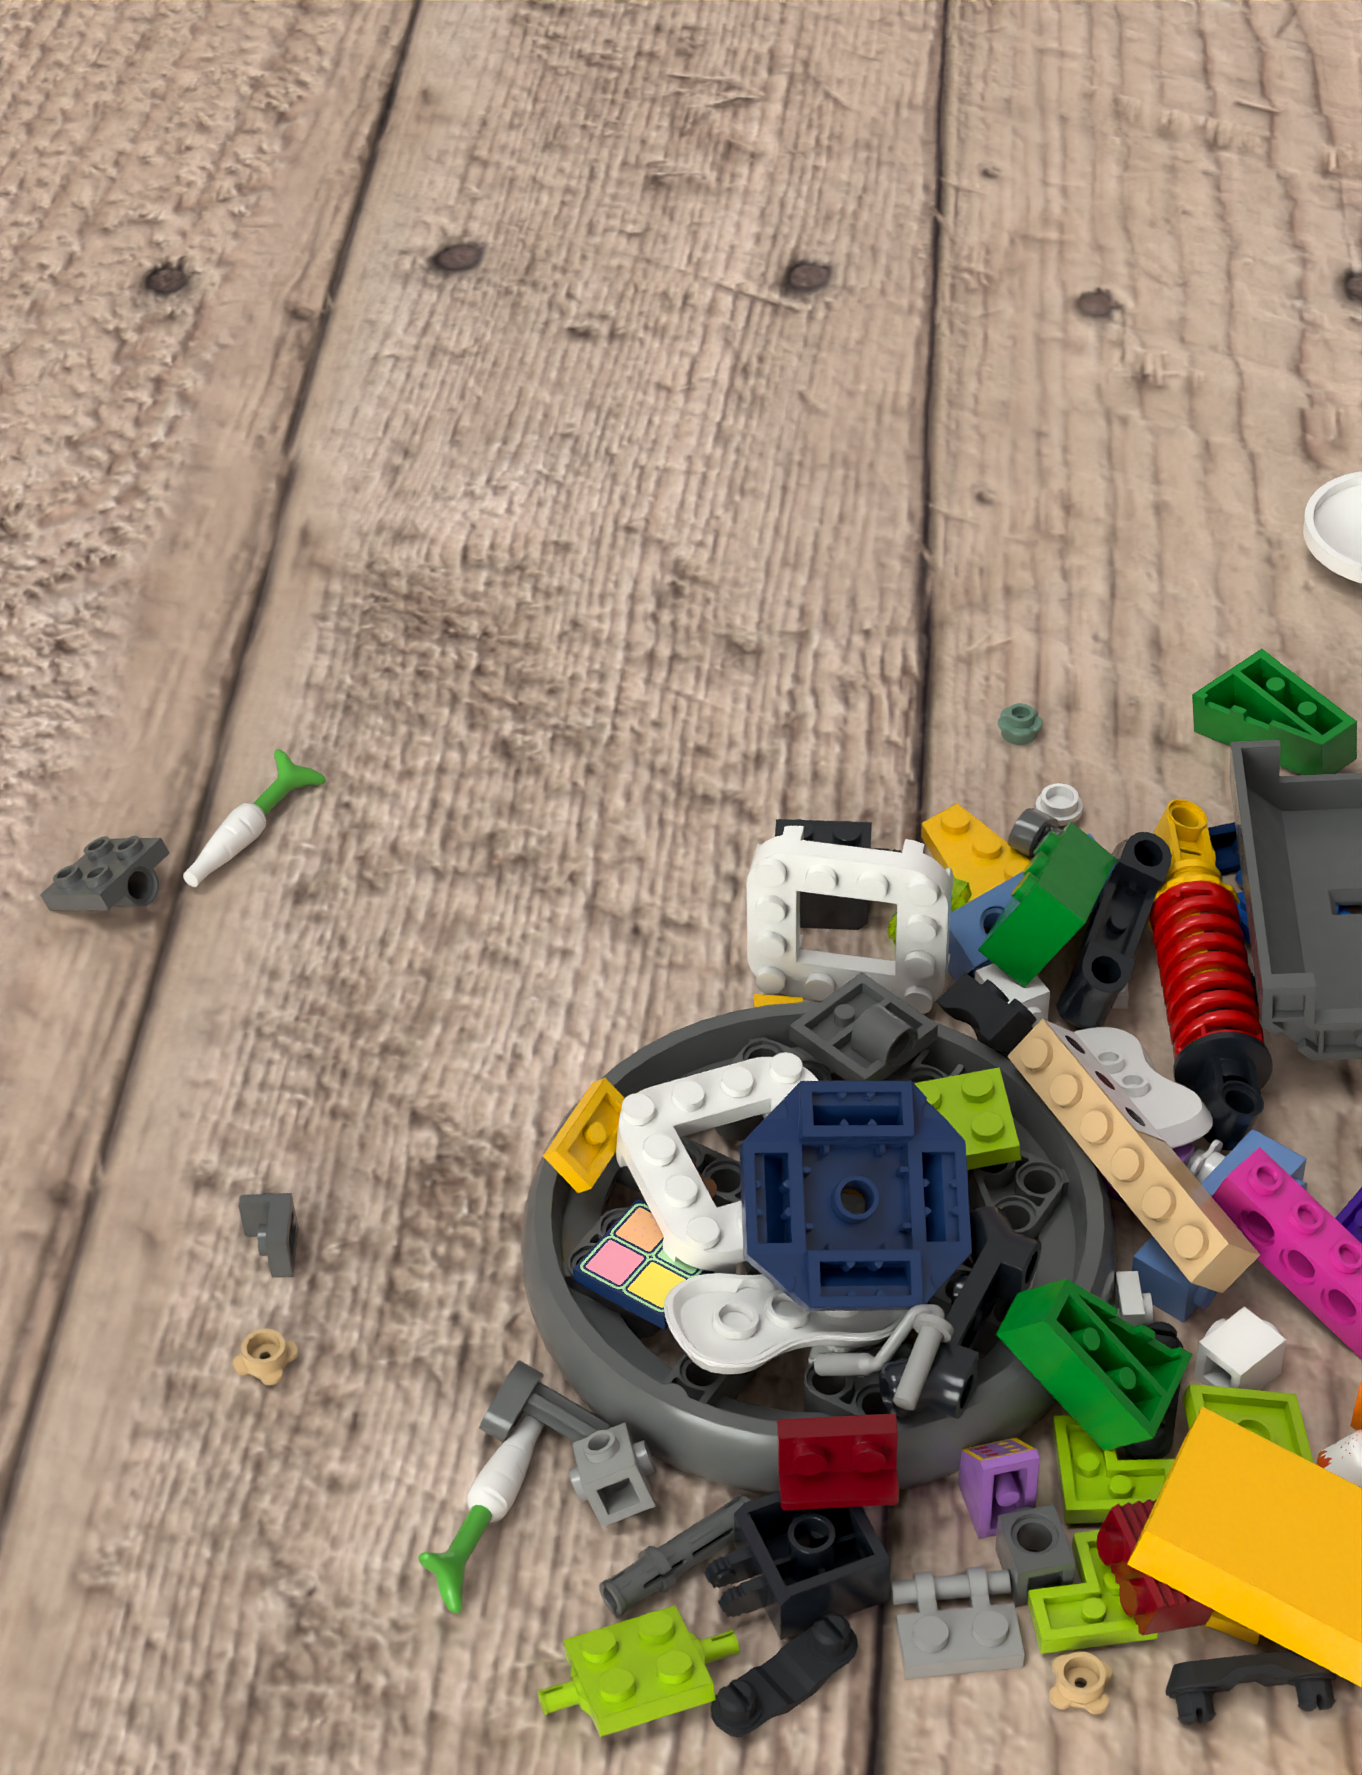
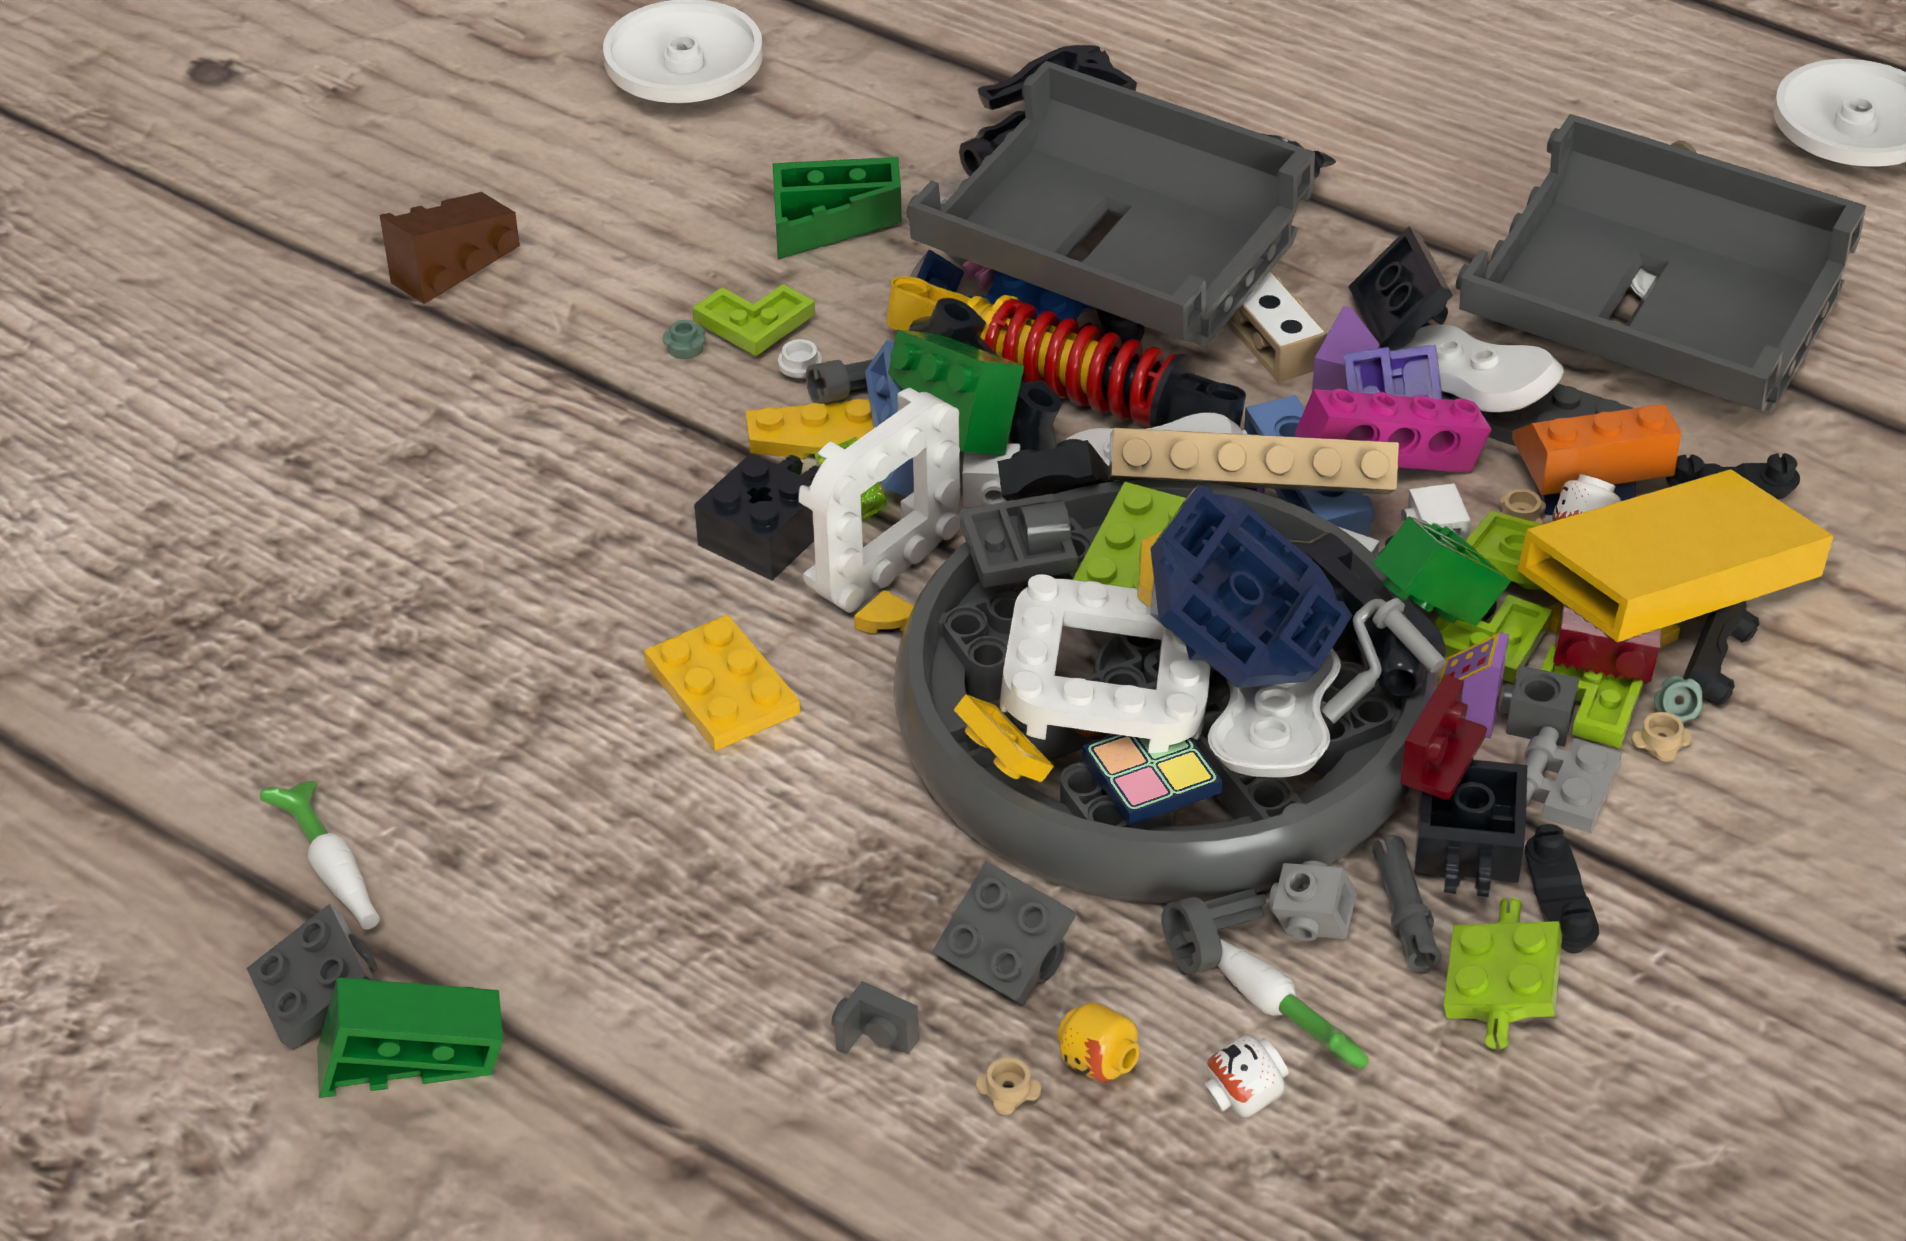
camera: 60 degrees left, 0 degrees up
none -> green wedge [317,977,503,1098]
none -> reddish brown wedge [379,192,520,304]
none -> yellow plate [643,614,801,752]
none -> lime plate [692,284,815,356]
none -> dark grey plate [932,861,1077,1006]
none -> yellow head [1057,1002,1140,1083]
none -> white head [1203,1035,1289,1118]
none -> tan plate [1499,488,1546,524]
none -> sand green plate [1654,676,1703,723]

